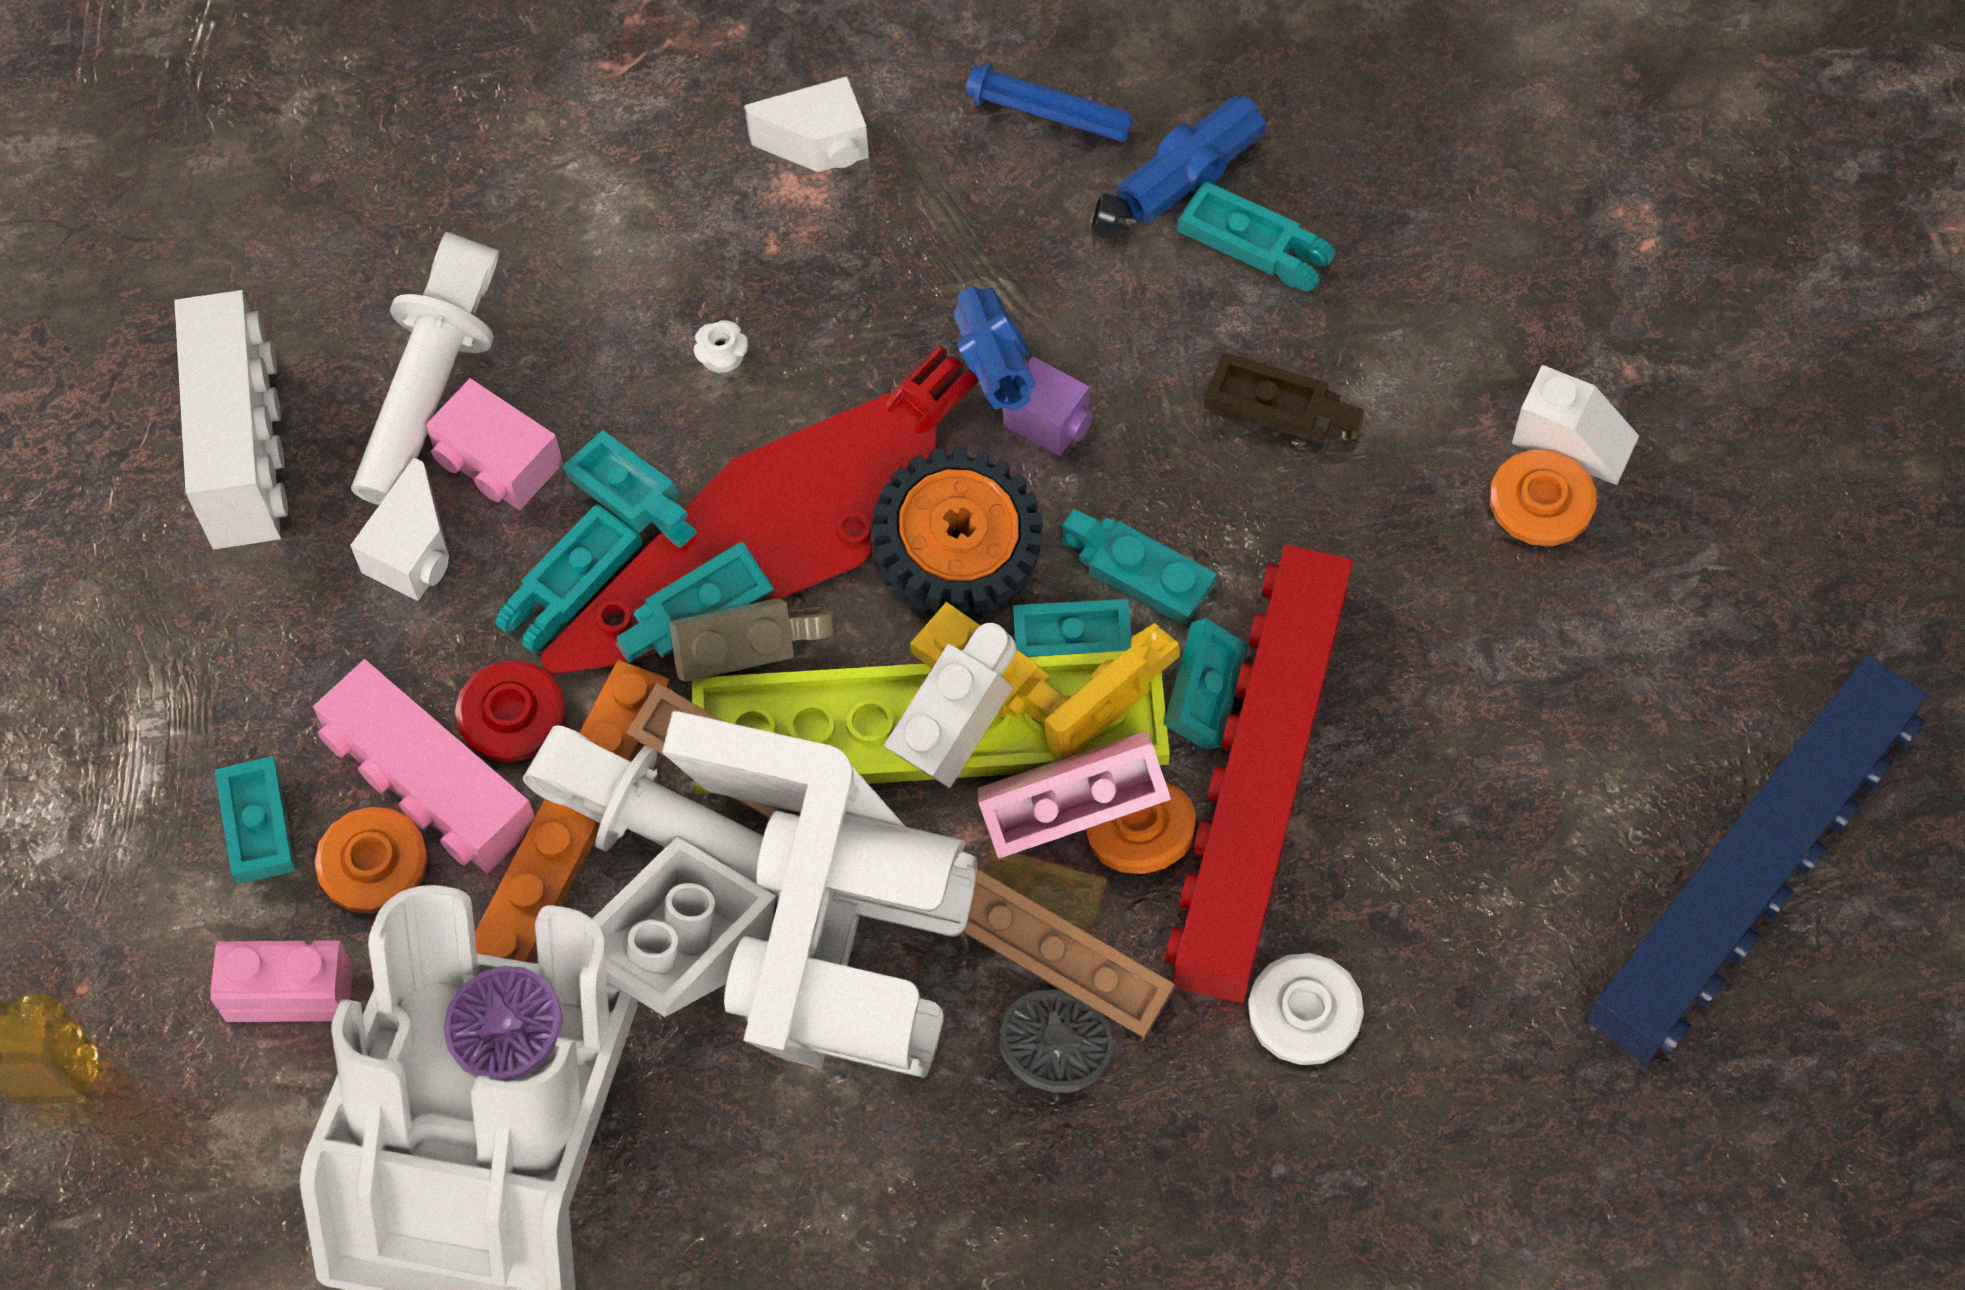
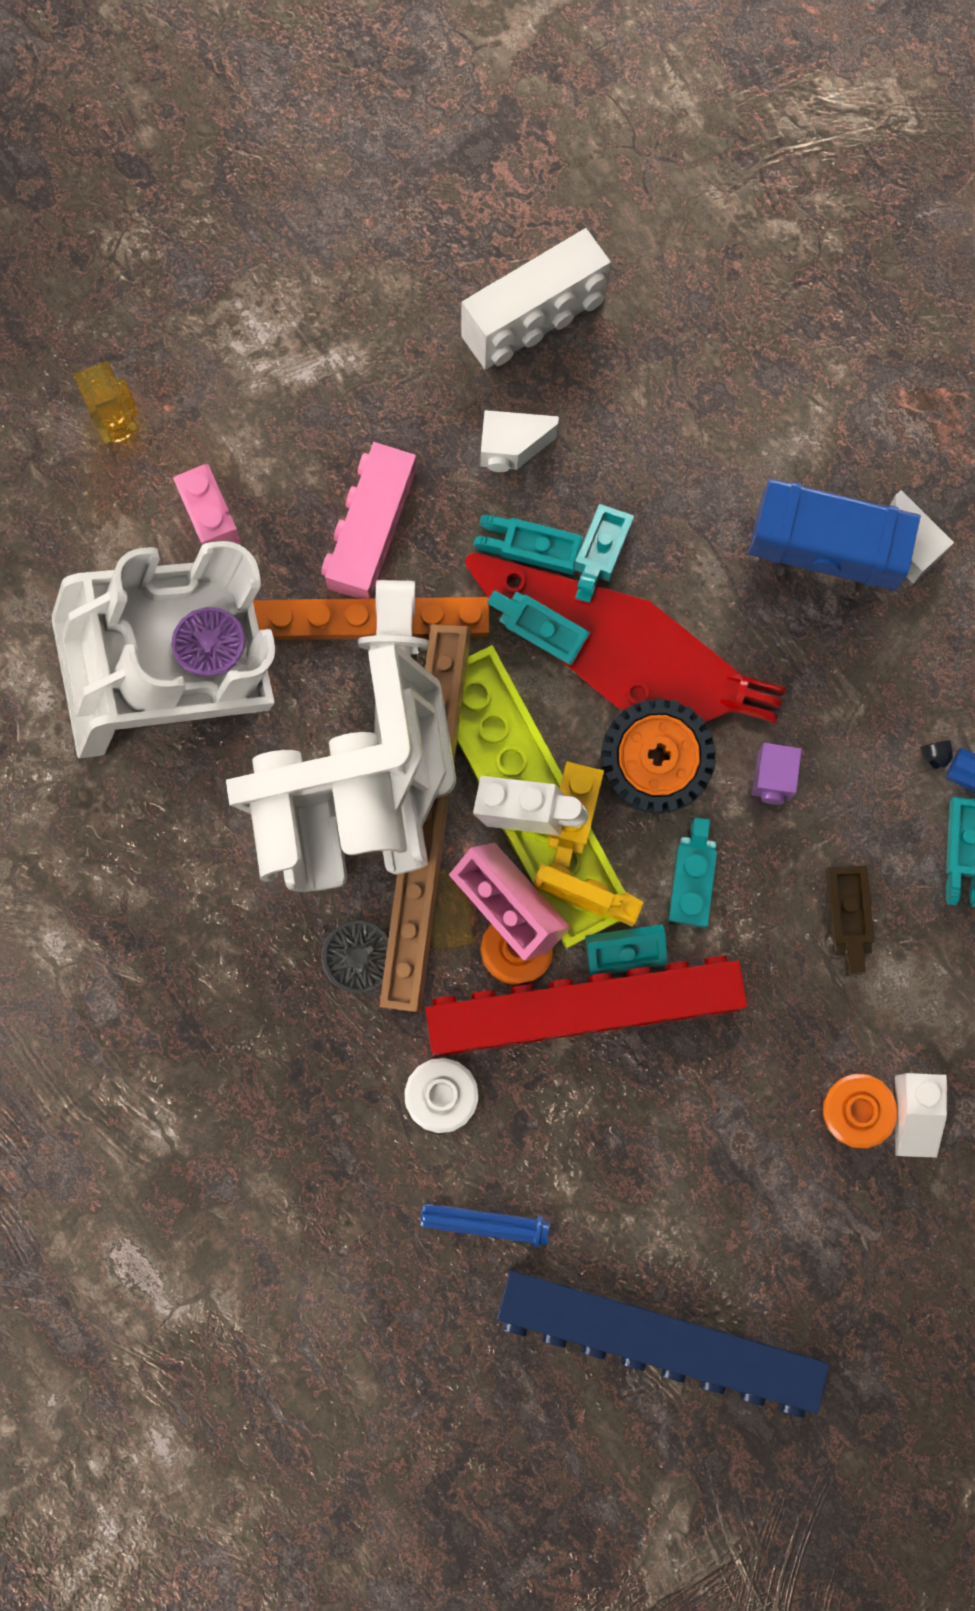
camera: 60 degrees right, 15 degrees up
teal plate [215,756,296,885] -> none
orange wheel [314,807,428,914] -> none
white piece [351,232,500,505] -> none
bright pink brick [426,378,563,510] -> none
red wheel [455,660,566,763] -> none
white slope [592,836,776,1017] -> none
dark tan plate [669,598,834,682] -> none
white plate [694,320,748,373] -> none
blue piece [953,285,1036,412] -> none
teal plate [1013,599,1132,657] -> none
none -> blue axle [420,1203,550,1248]
none -> blue piece [748,478,921,591]

